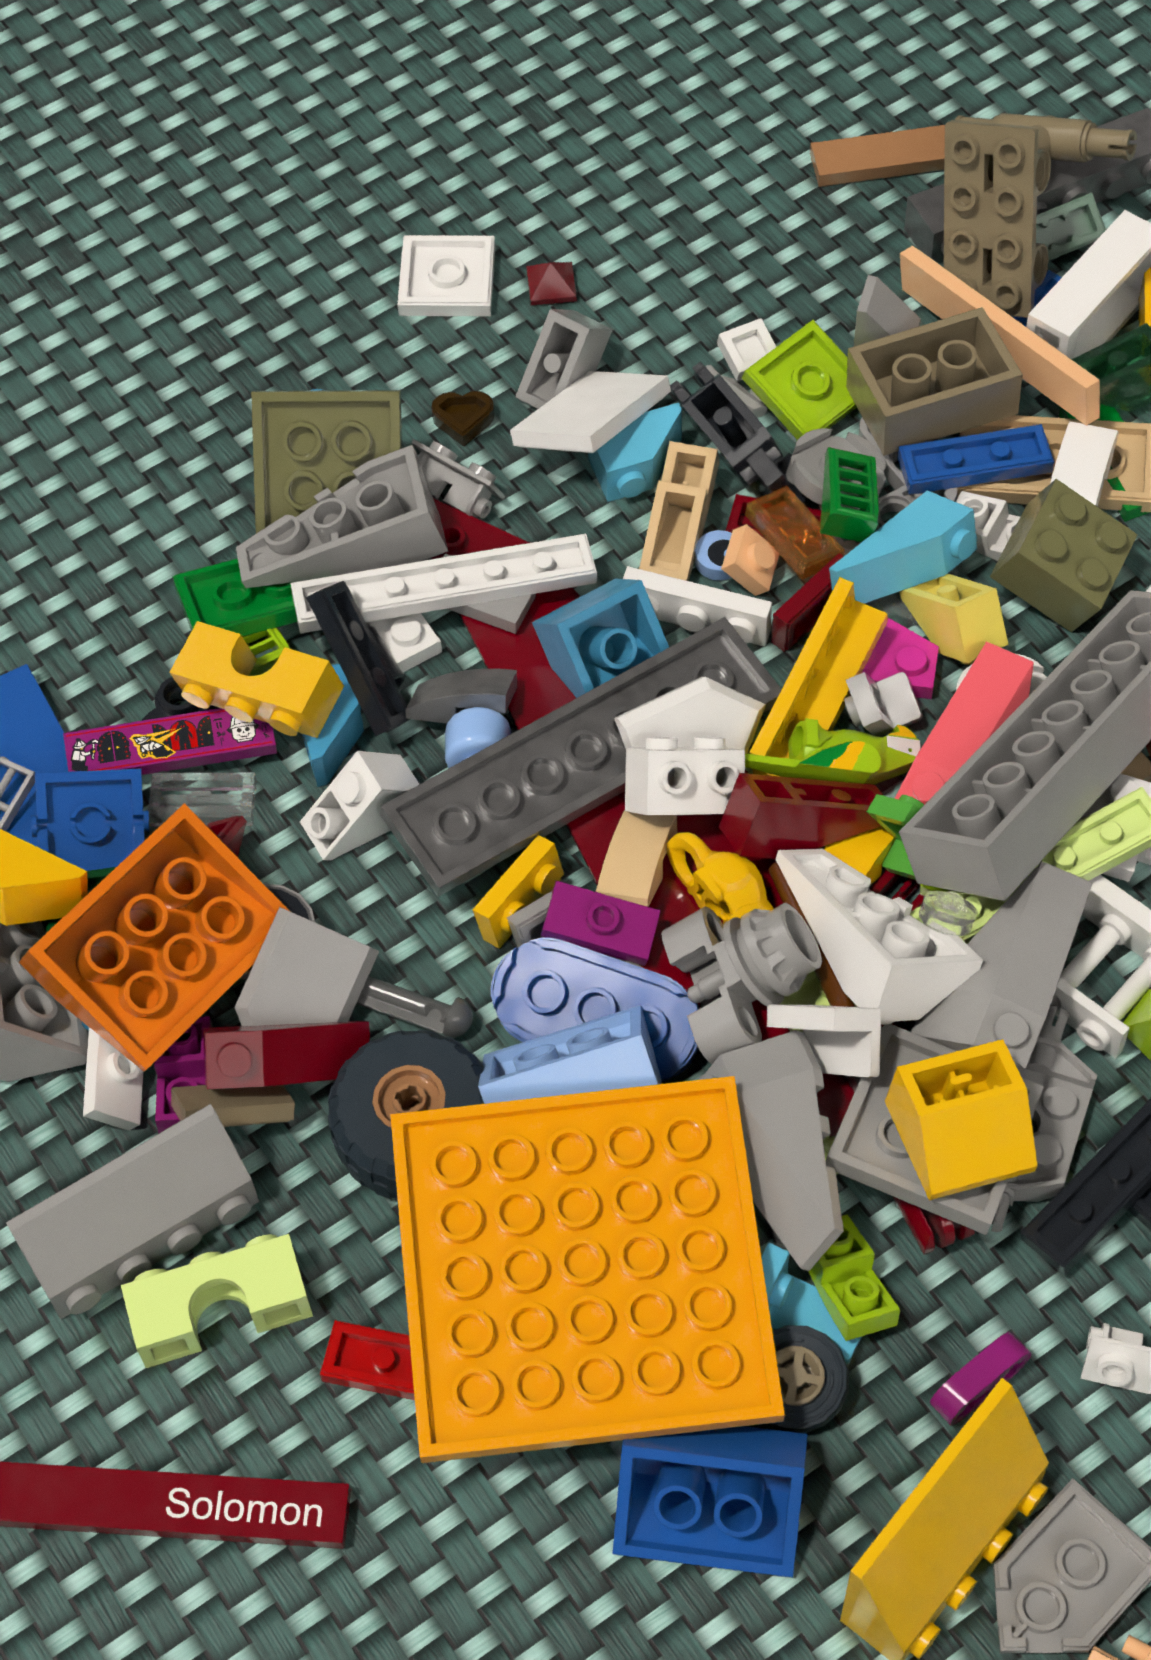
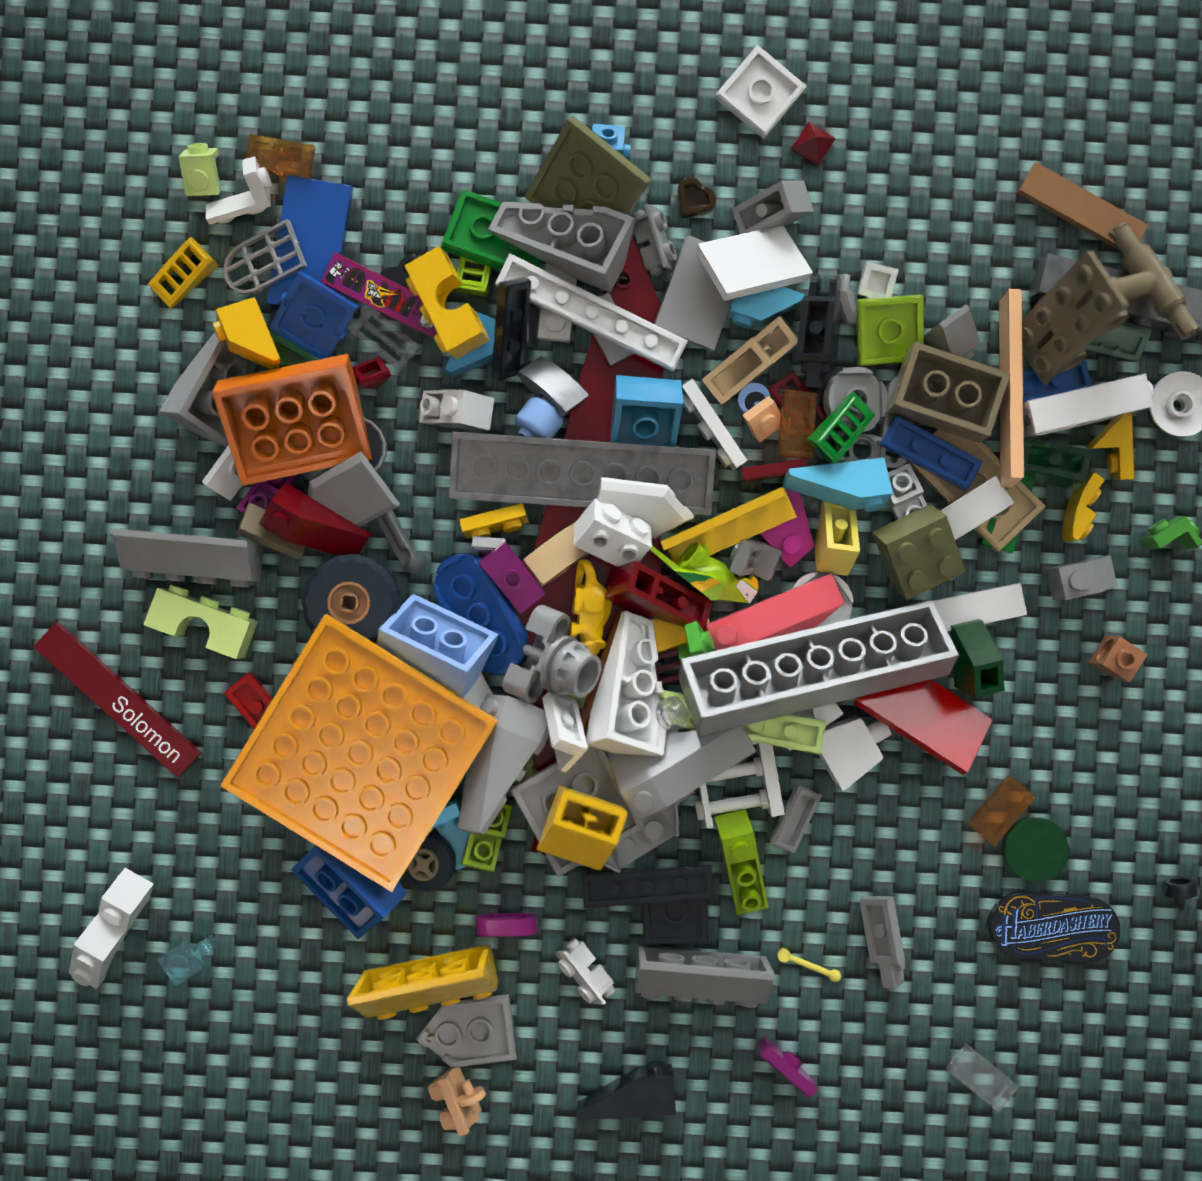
camera: 35 degrees right, 30 degrees up
none -> light grey tile [654,235,733,352]

